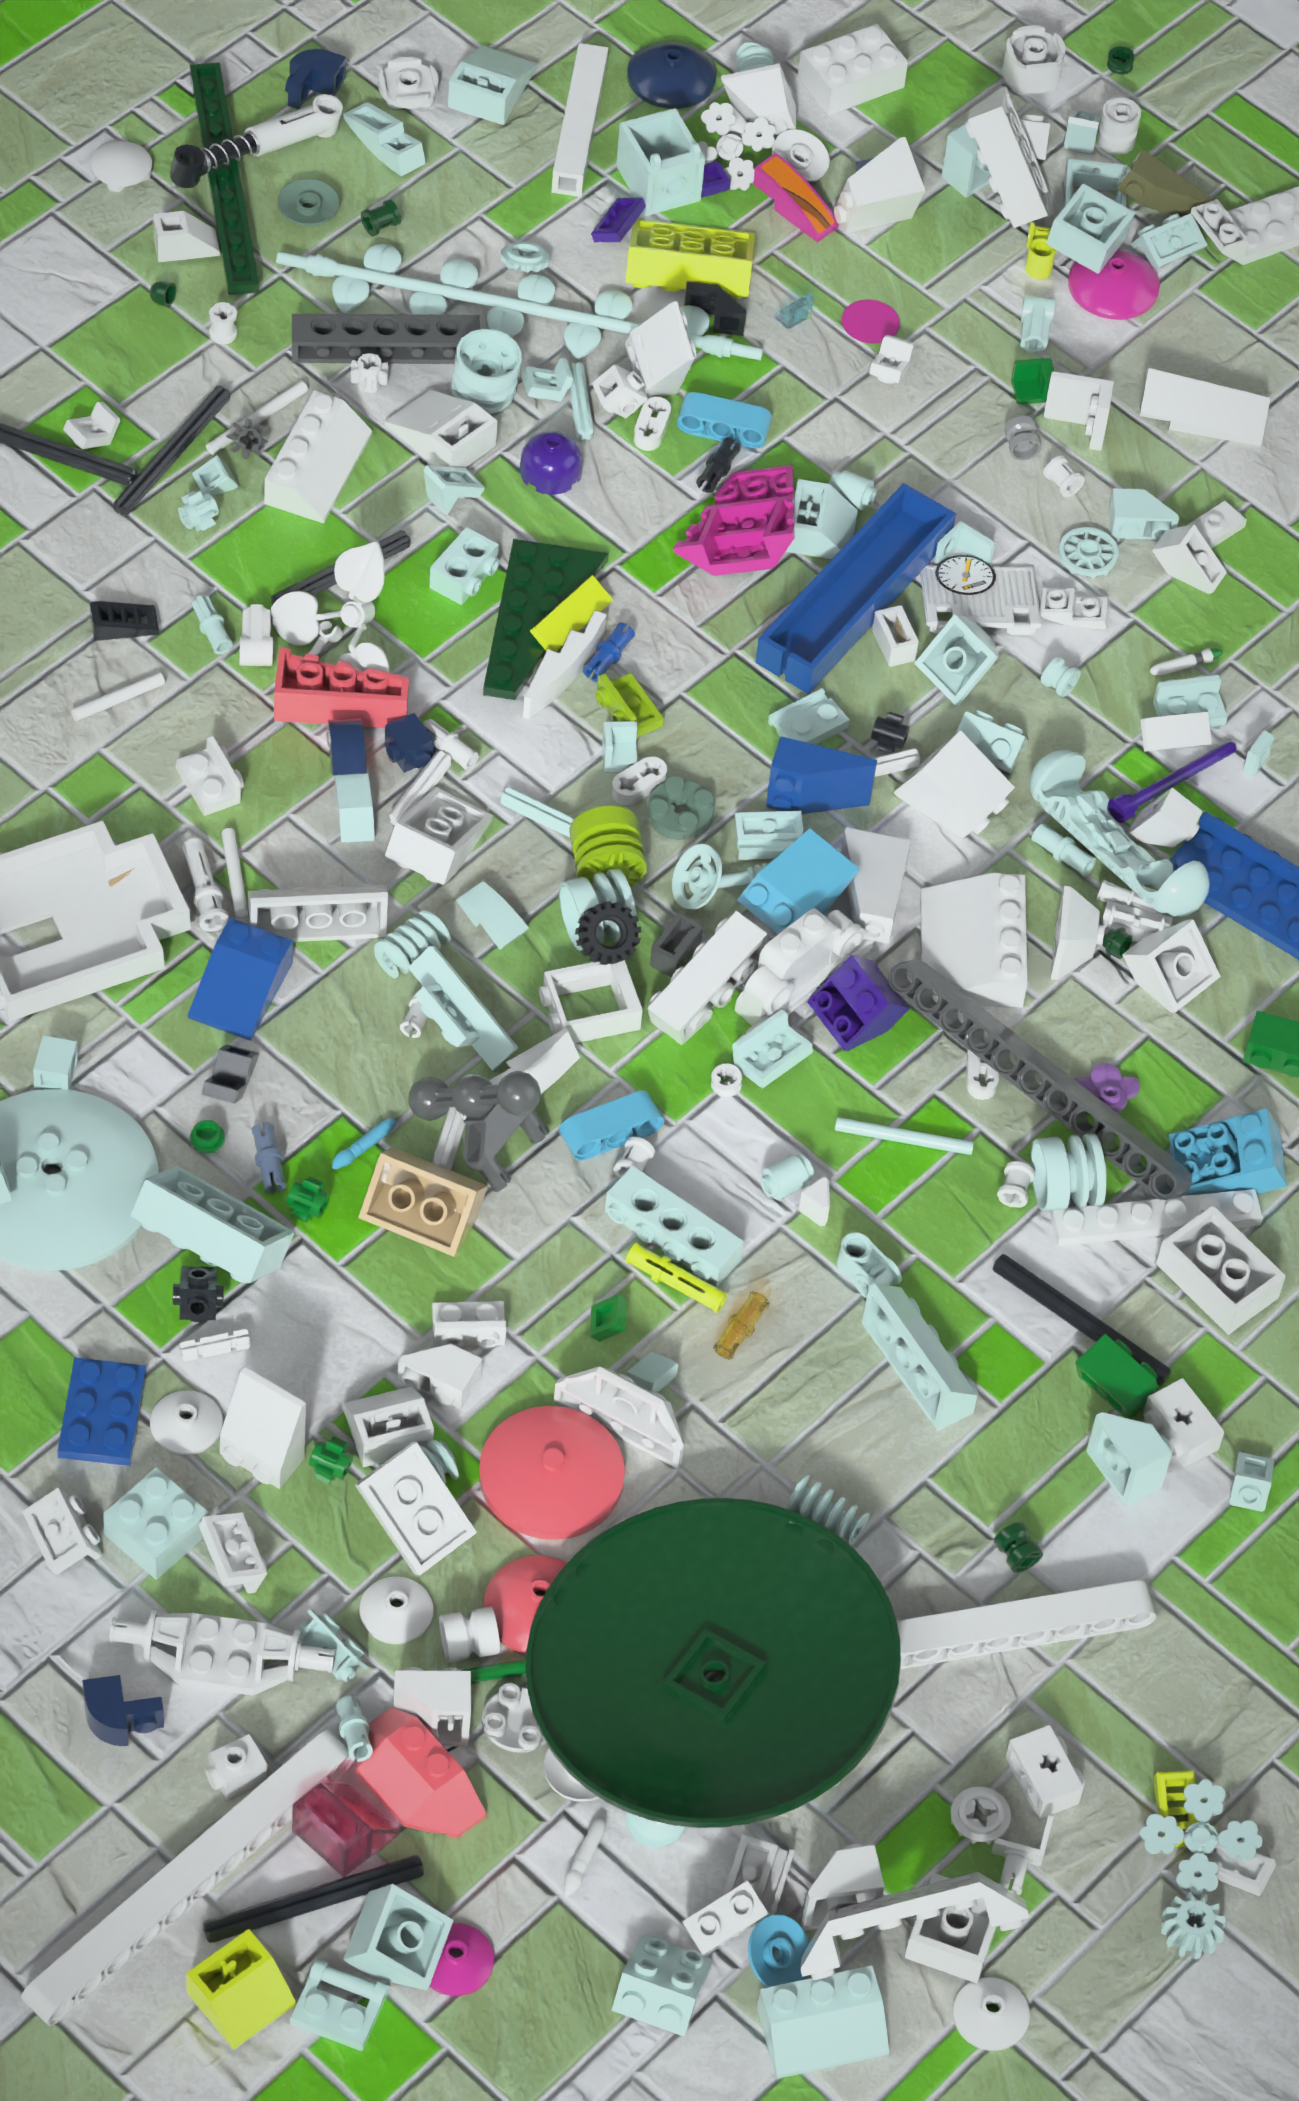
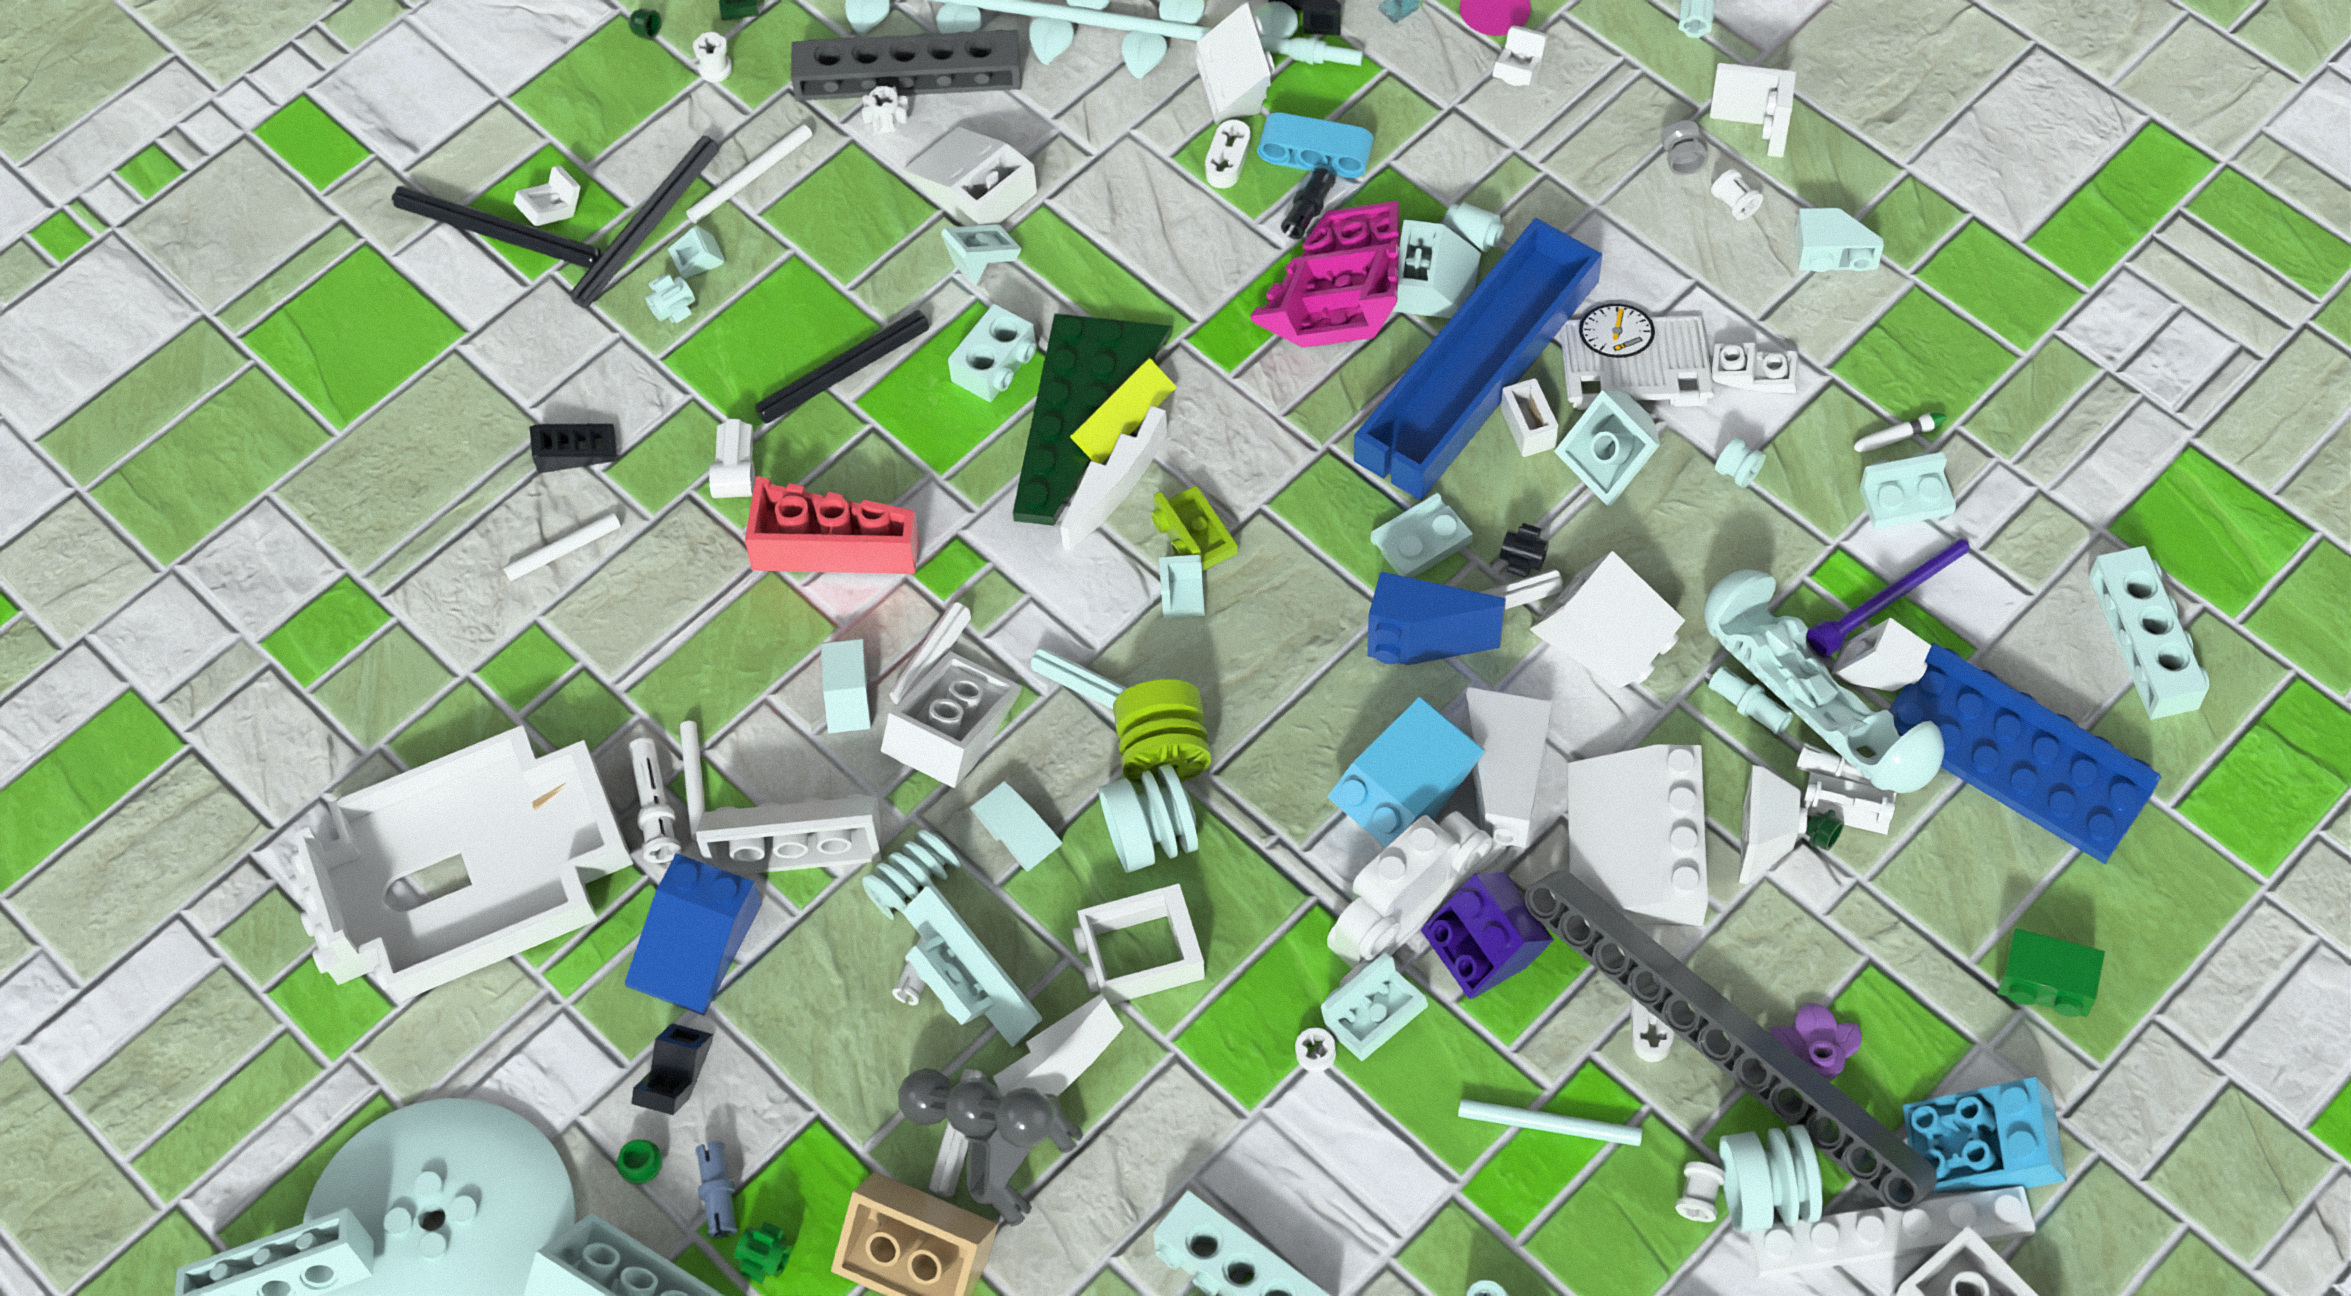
camera: 10 degrees right, 5 degrees up
light aqua brick [33,1035,78,1090] -> none
white bracket [176,736,244,816] -> none
light aqua axle [192,595,233,654] -> none
dark grey gear [226,418,268,459] -> none
white slope [265,390,372,524] -> none
white plant [270,542,389,673] -> none
white hand [308,621,343,655] -> none
dark blue brick [326,718,366,775] -> none
medium azure piece [332,1118,396,1170] -> none
dark blue brick [384,713,434,773] -> none
white axle [422,719,479,771] -> none
light aqua wheel [451,329,522,414] -> none
dark purple cylinder [519,431,583,495] -> none
light aqua bracket [521,358,574,402] -> none
medium azure beam [559,1091,664,1161] -> none
light aqua axle [569,362,594,440] -> none
black tyre [575,901,641,965] -> none
blue pin [583,622,635,682] -> none
white brick [592,364,648,418] -> none
white beam [611,757,667,806] -> none
white bush [613,1137,655,1178] -> none
sand green plate [647,776,714,840] -> none
white wedge [647,911,769,1045] -> none
dark grey piece [650,913,703,977] -> none
light aqua dish [672,844,767,910] -> none
light aqua plate [734,811,804,860] -> none
light aqua brick [760,1154,814,1201] -> none
white slope [799,1177,830,1226] -> none
light aqua bracket [934,521,995,565] -> none
light aqua bracket [956,710,1028,774] -> none
green panel [1011,358,1055,404] -> none
light aqua wheel [1059,527,1119,579] -> none
white slope [1122,919,1221,1013] -> none
white slope [1140,367,1270,446] -> none
white slope [1140,712,1212,752] -> none
white slope [1152,524,1227,594] -> none
white plate [1186,501,1247,549] -> none
light aqua tile [1243,730,1274,776] -> none

